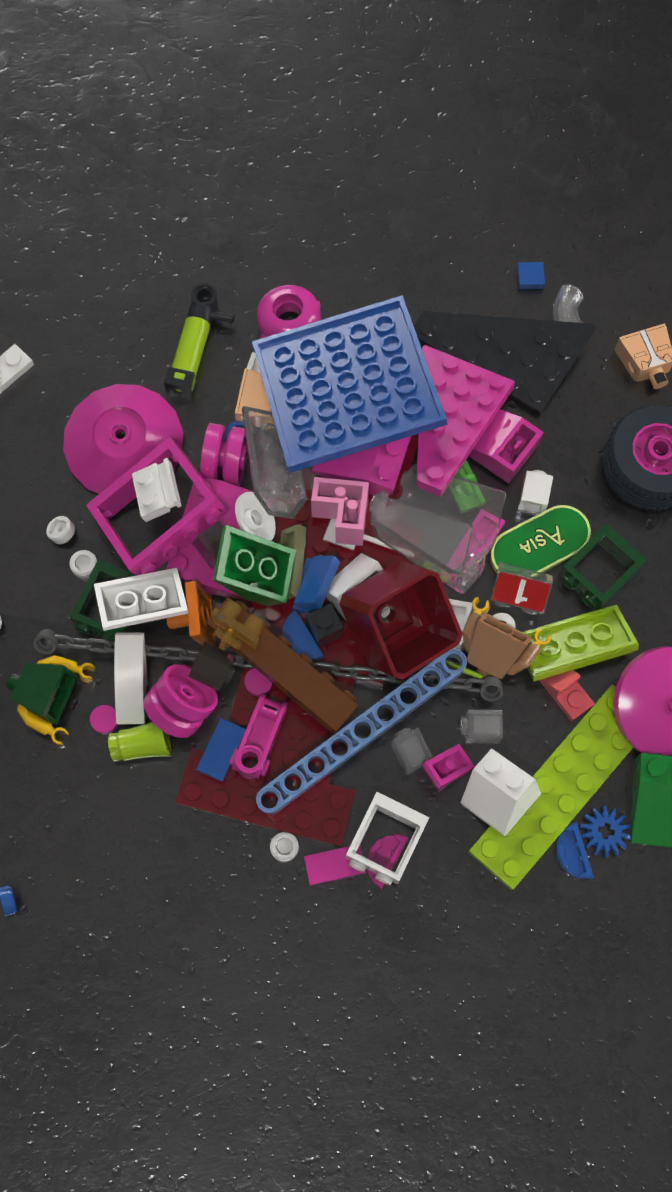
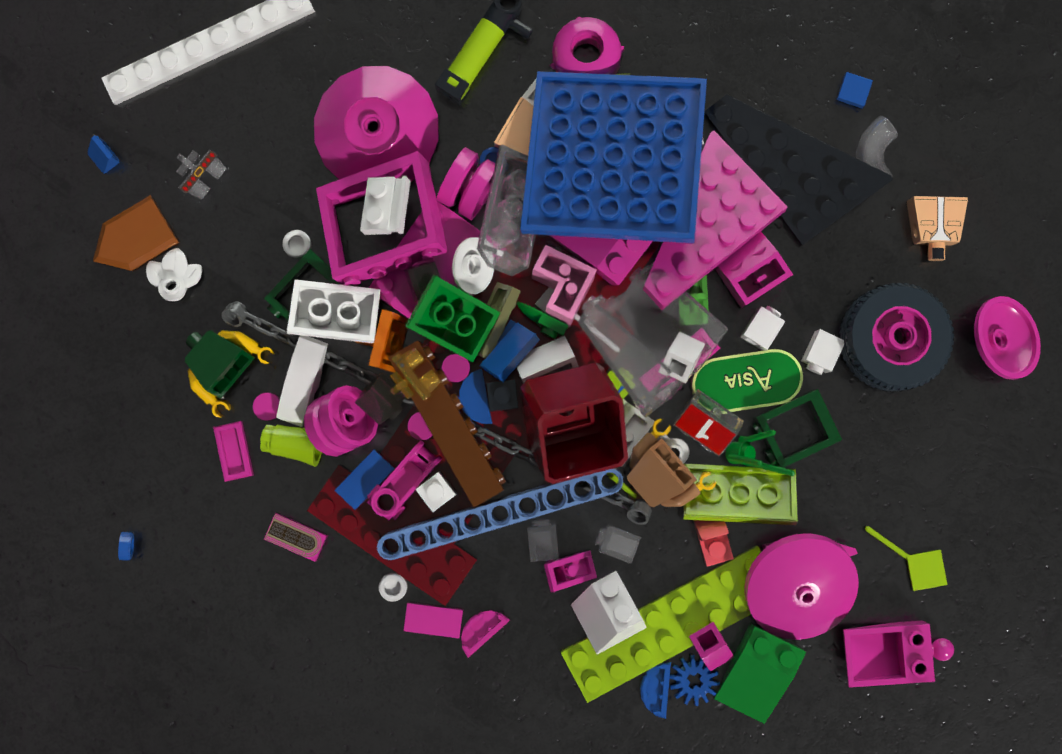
camera: 20 degrees right, 15 degrees up
white tile [46,516,75,544] -> none
white window [345,792,429,886] -> none
none -> dark pink tile [213,421,254,482]
none -> tile [264,513,328,562]
none -> white brick [416,472,457,512]
none -> dark pink tile [442,354,470,382]
none -> green plate [517,301,568,340]
none -> white brick [660,332,705,383]
none -> dark pink brick [689,622,734,671]
none -> green plant [726,430,795,476]
none -> white brick [801,329,844,375]

